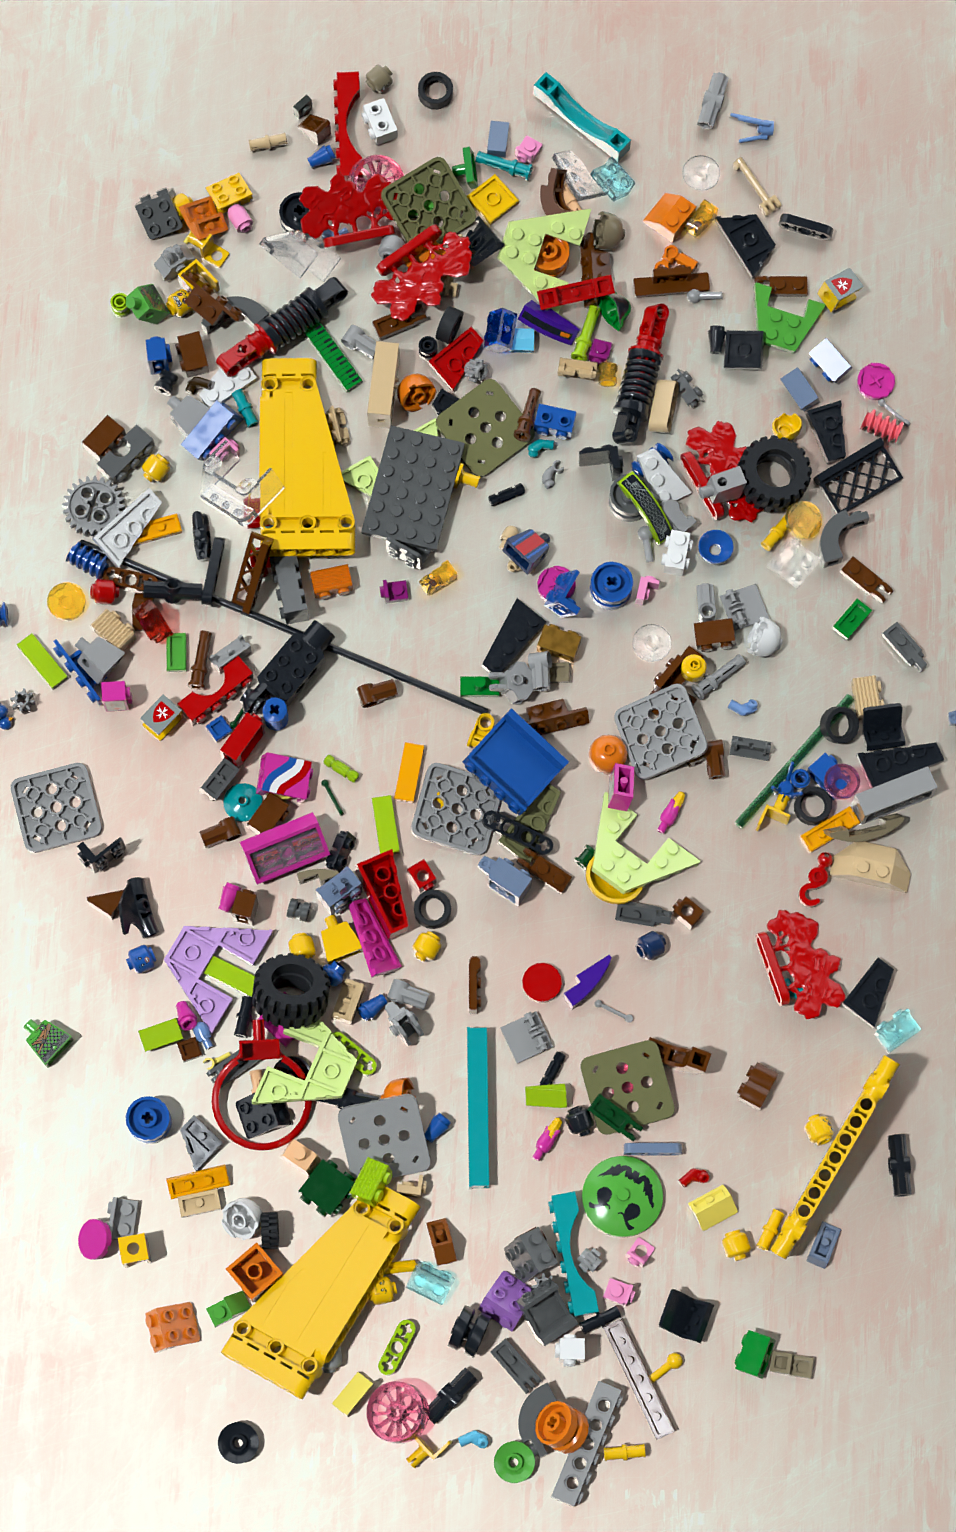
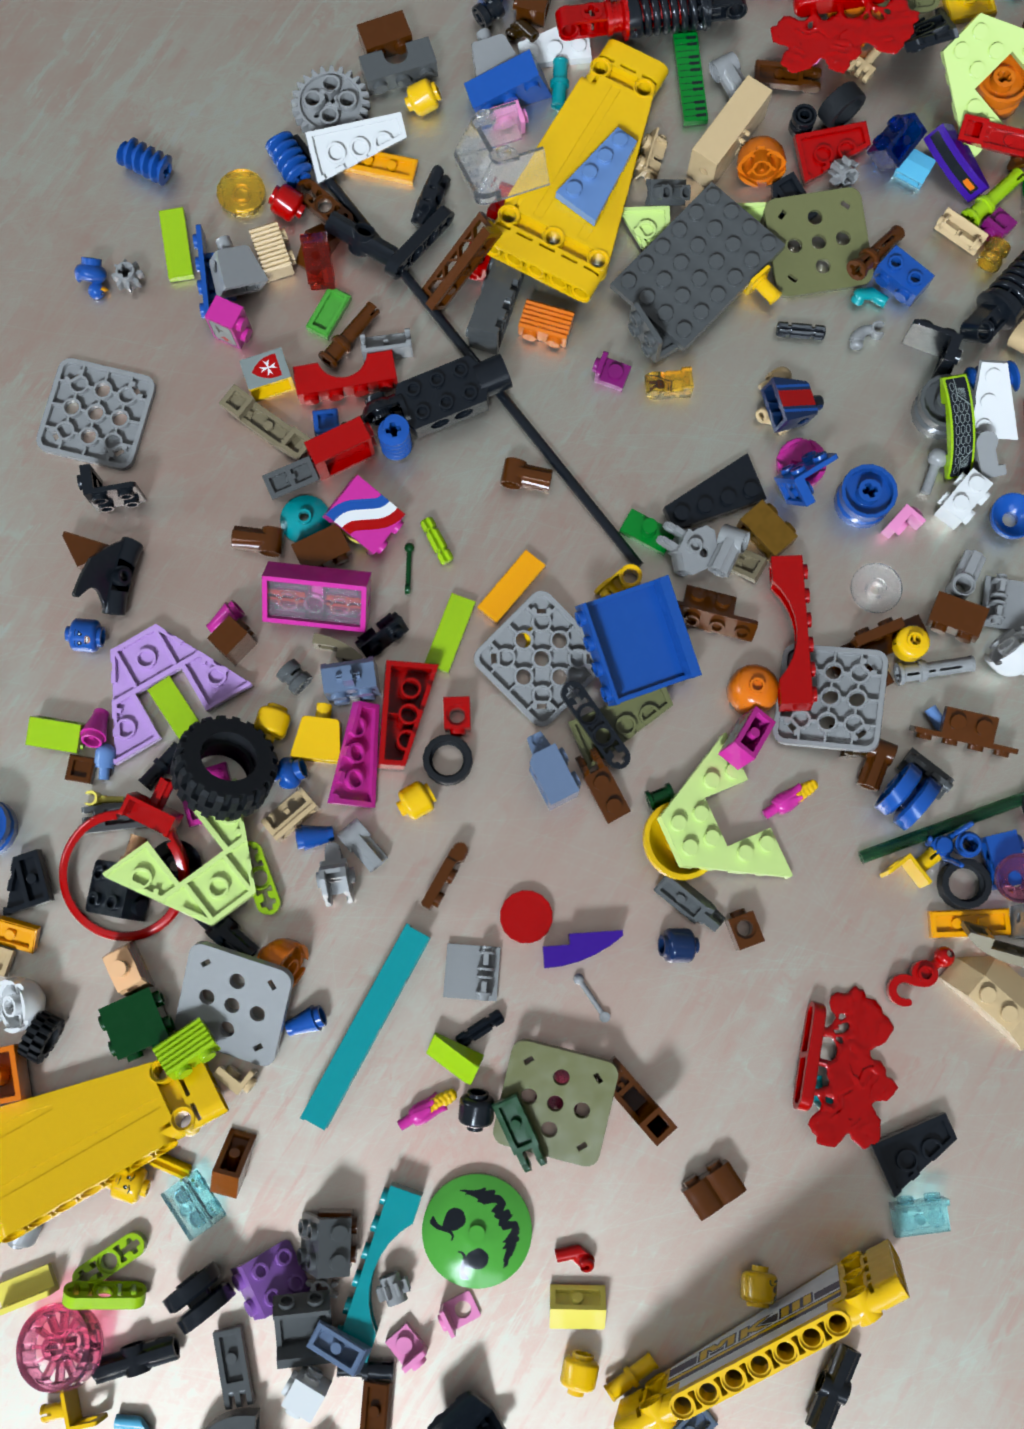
camera: 30 degrees right, 5 degrees up
sand blue beam [624,1143,682,1156] -> none
none -> lime beam [62,1281,147,1310]
none -> dark tan slope [219,384,311,461]
none -> sand blue slope [306,1320,372,1377]
none -> medium blue wing [555,127,637,227]
none -> dark grey hips [645,179,691,206]
none -> red arch [769,555,817,712]
none -> blue wheel [874,762,942,830]
none -> reddish brown bracket [909,706,1019,758]

